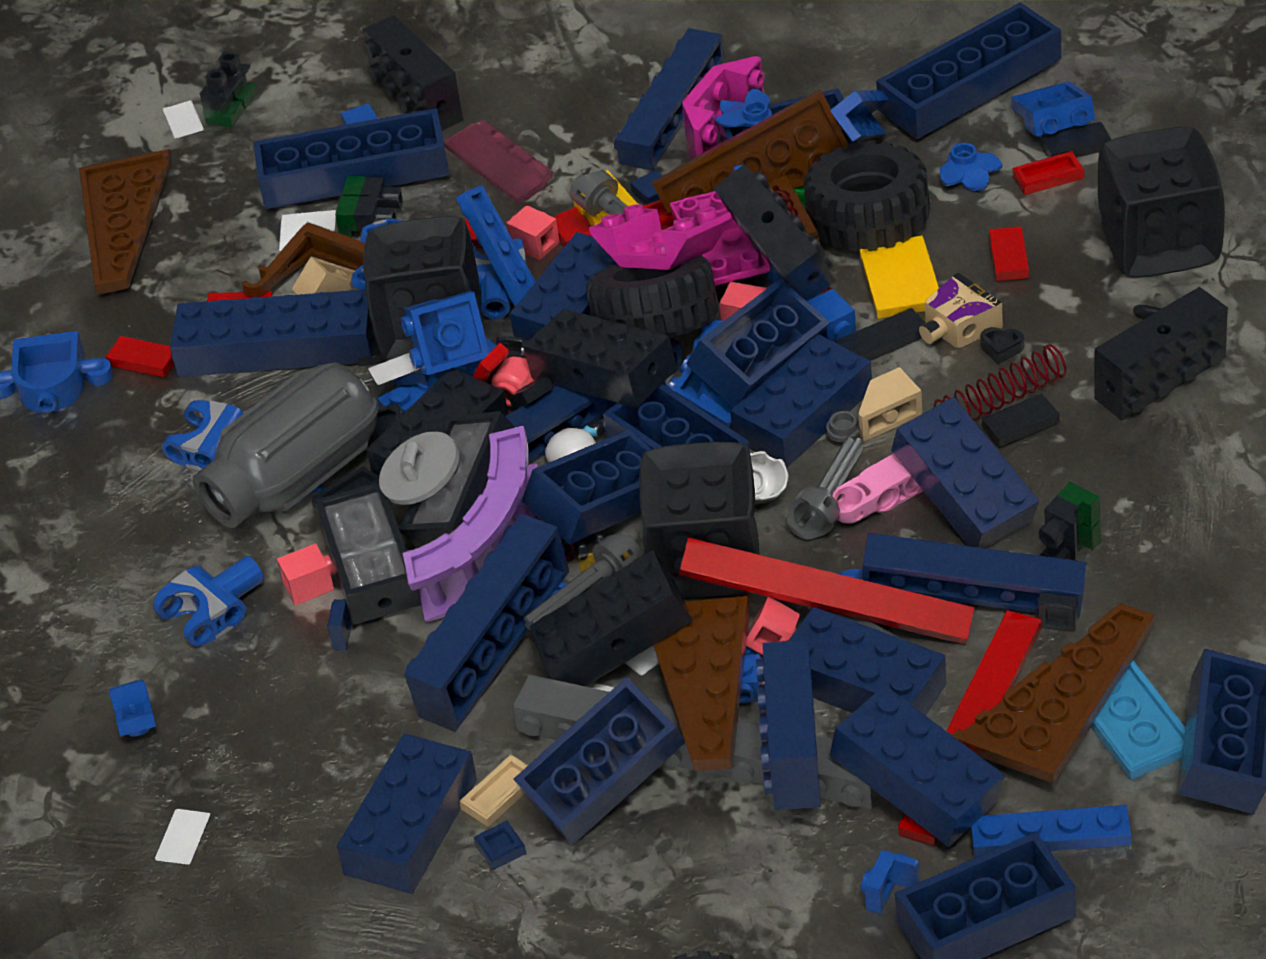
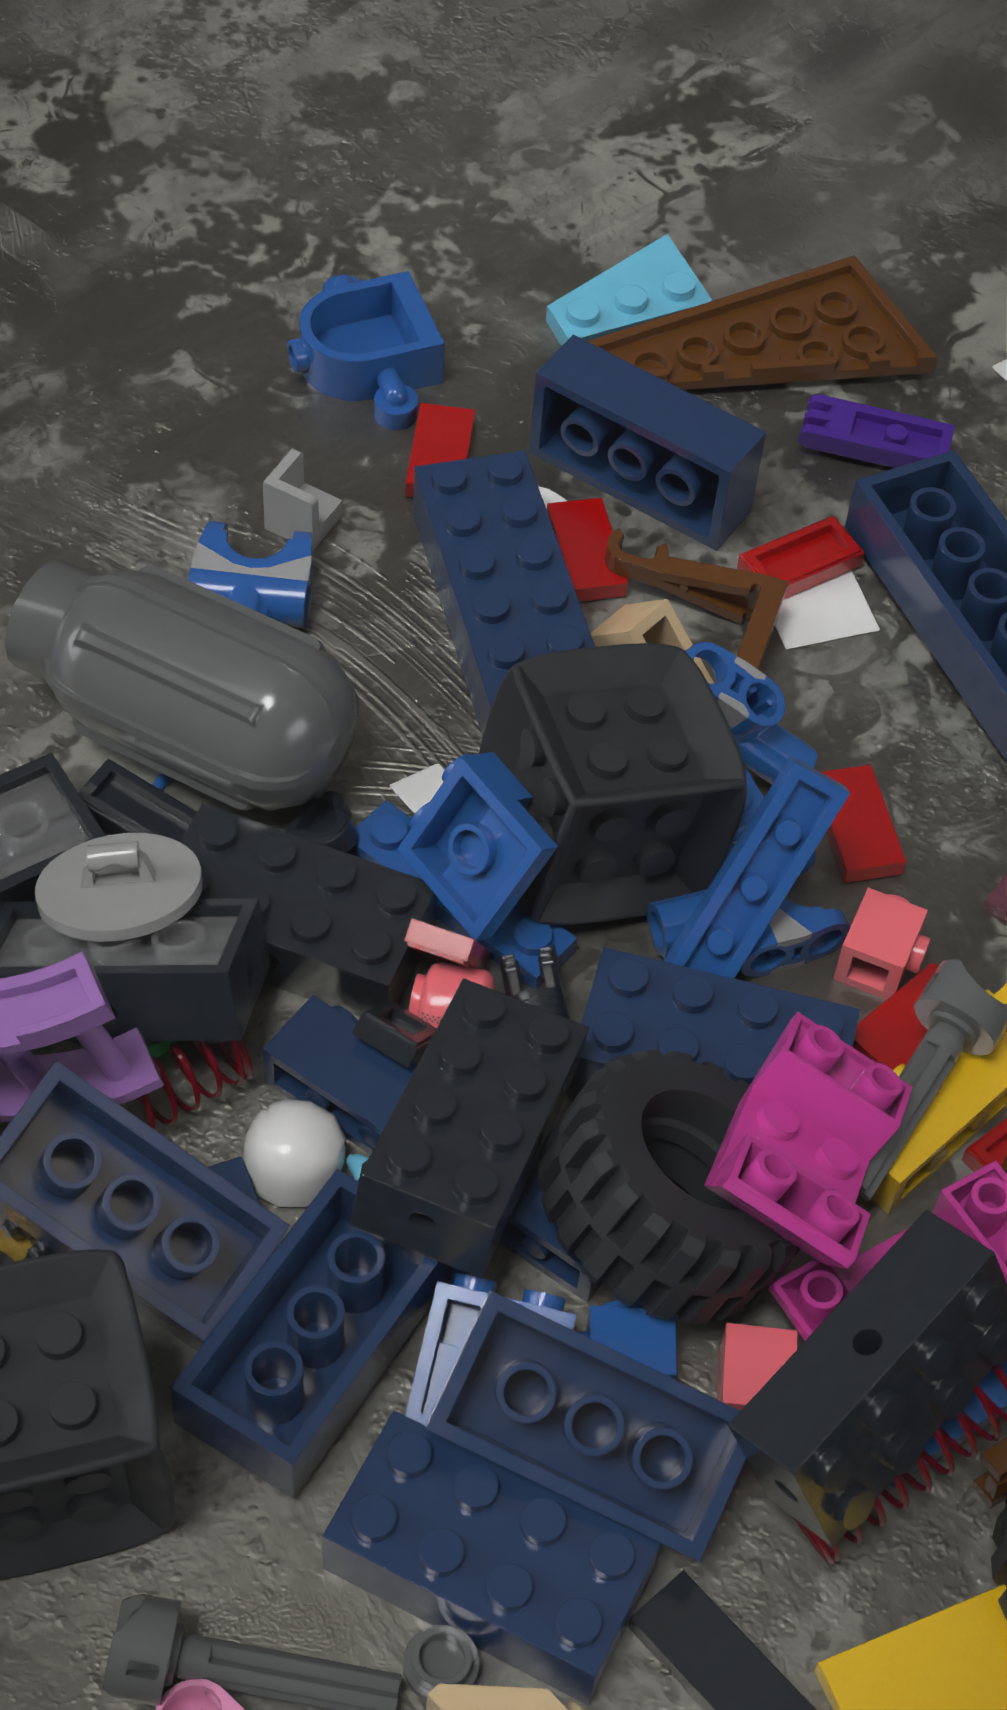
camera: 65 degrees right, 10 degrees up
black hips [335,176,403,238] -> none
white hair [750,451,789,505] -> none
blue brick [807,289,856,341] -> none
none -> light grey panel [263,448,343,551]
none -> dark blue brick [529,335,766,551]
none -> medium azure wing [546,234,713,346]
none -> red tile [737,515,865,599]
none -> dark purple hinge [798,394,955,468]

